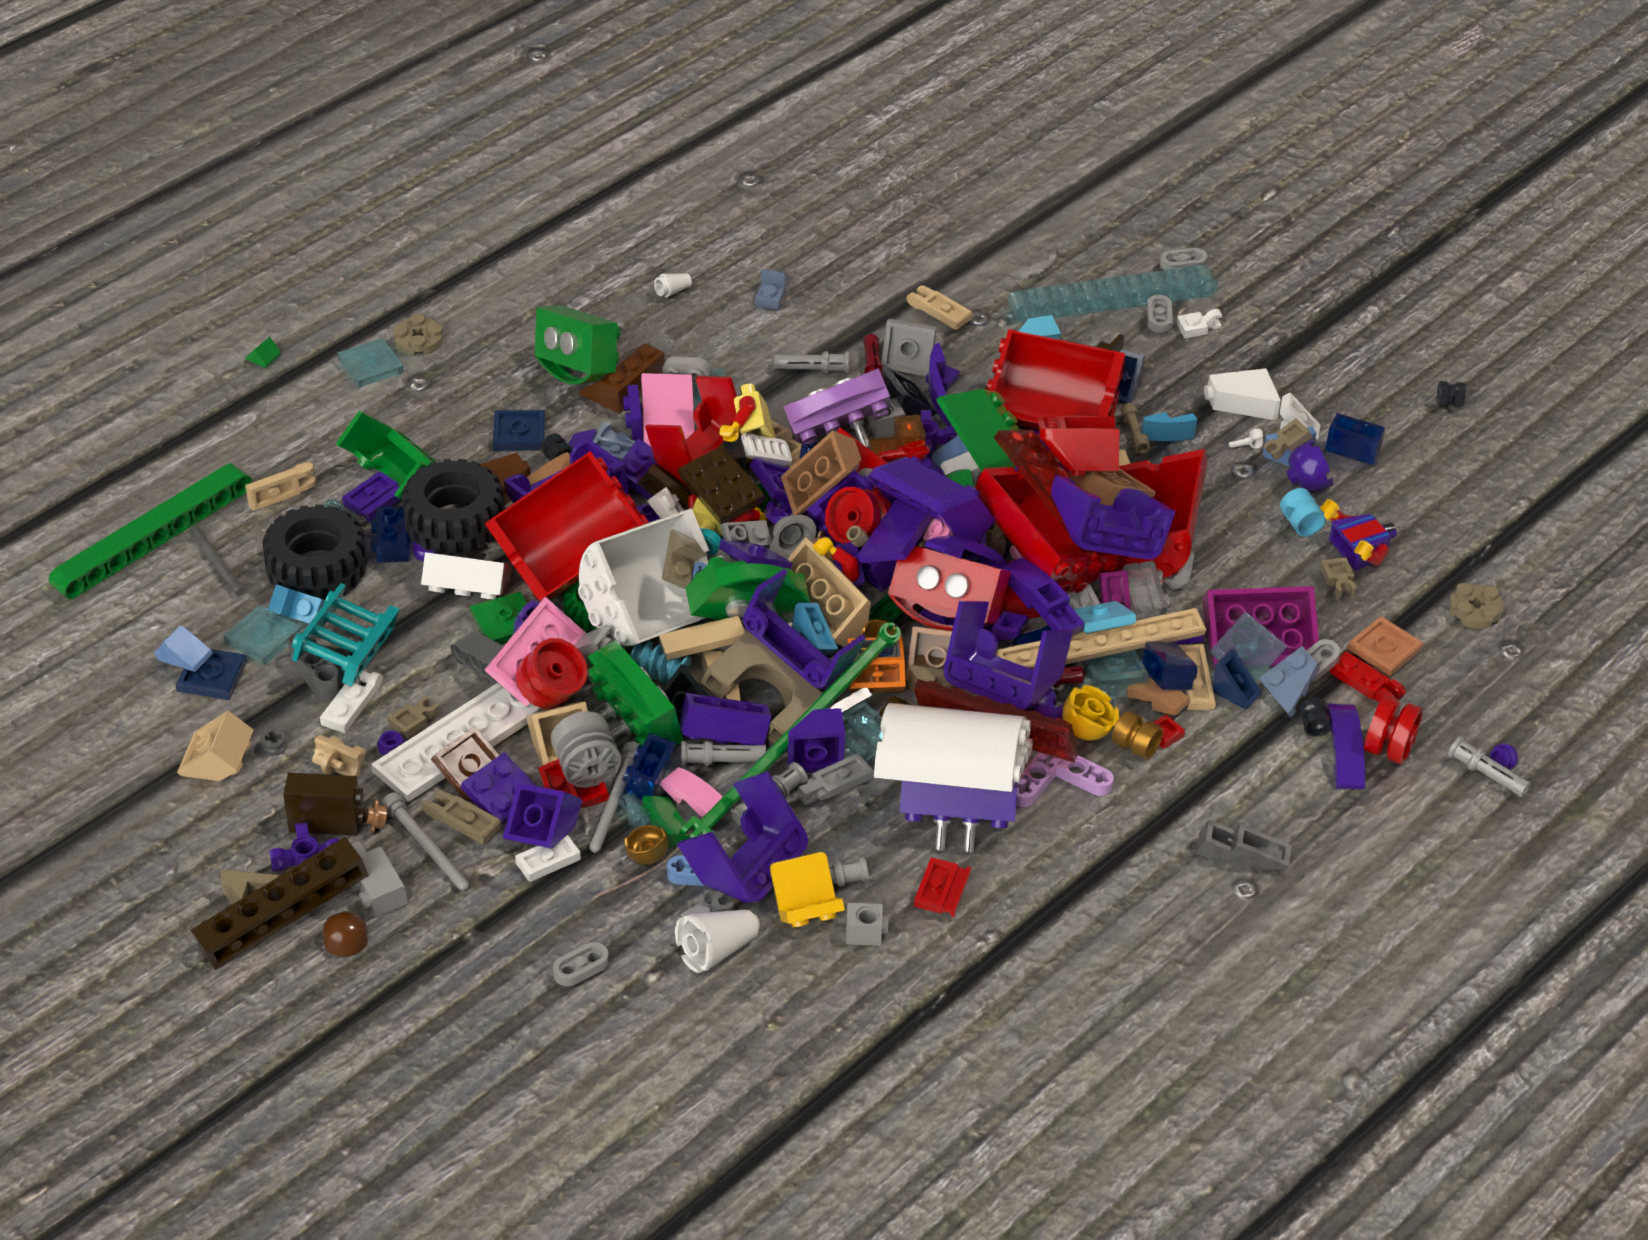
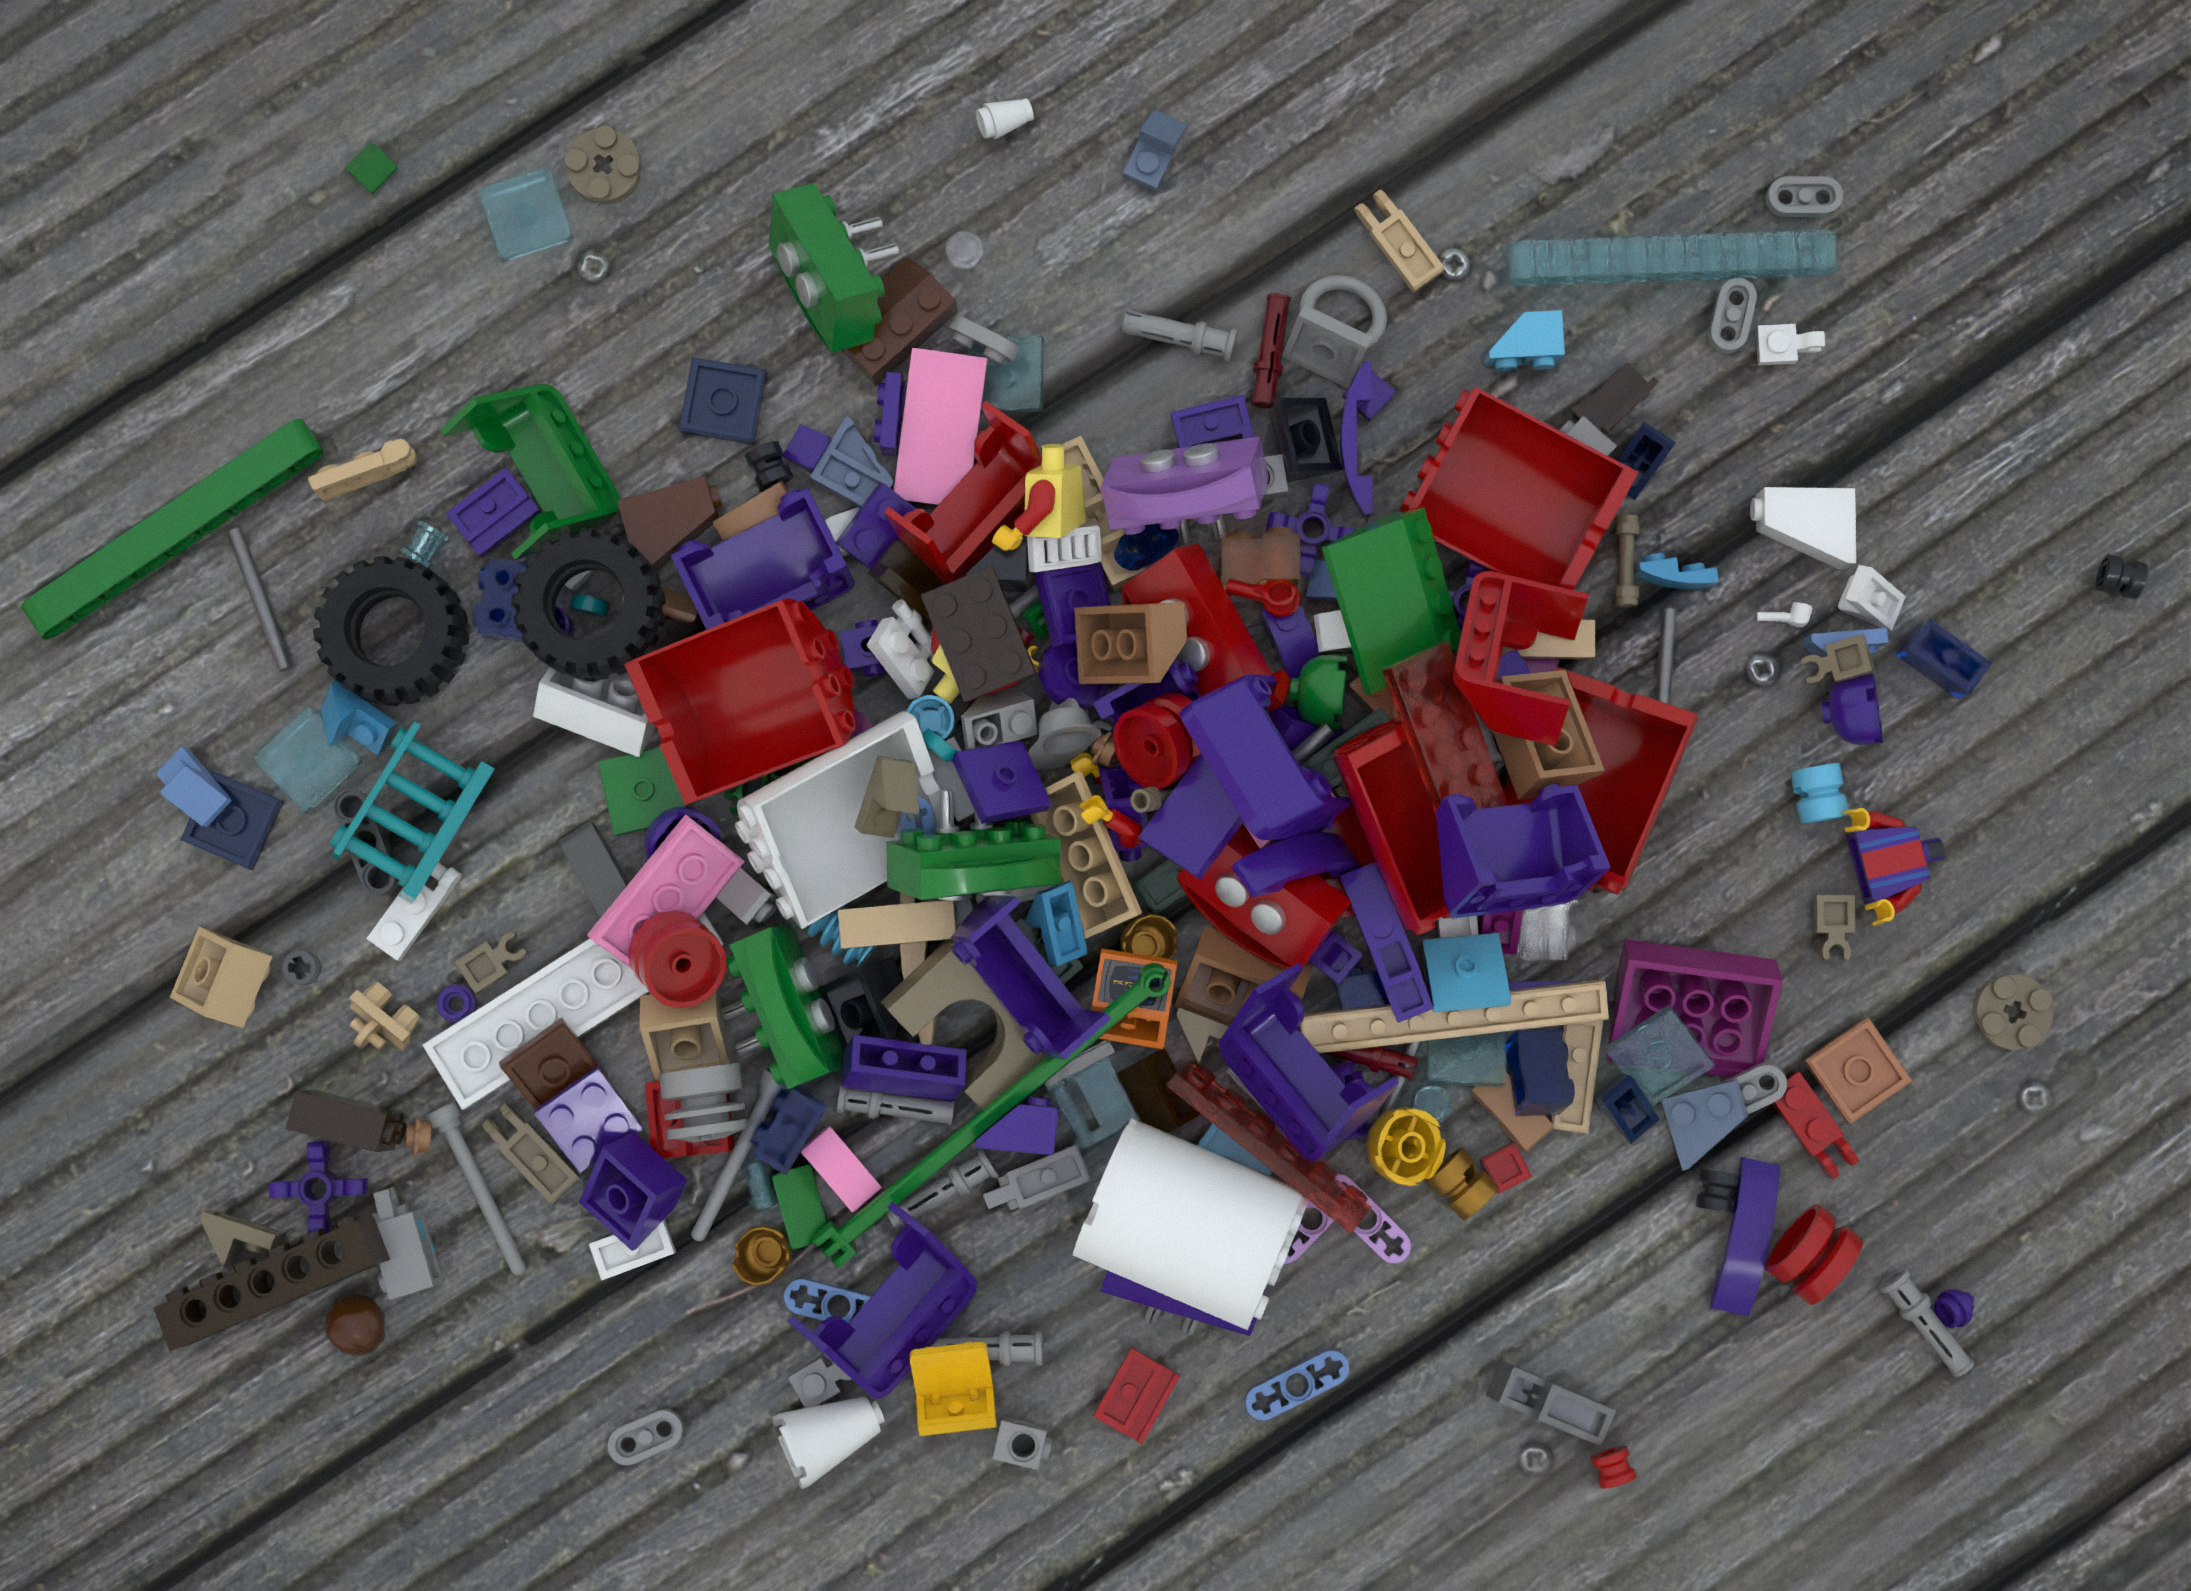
camera: 10 degrees right, 40 degrees up
none -> medium blue beam [1245,1349,1349,1421]
none -> red wheel [1590,1446,1637,1489]

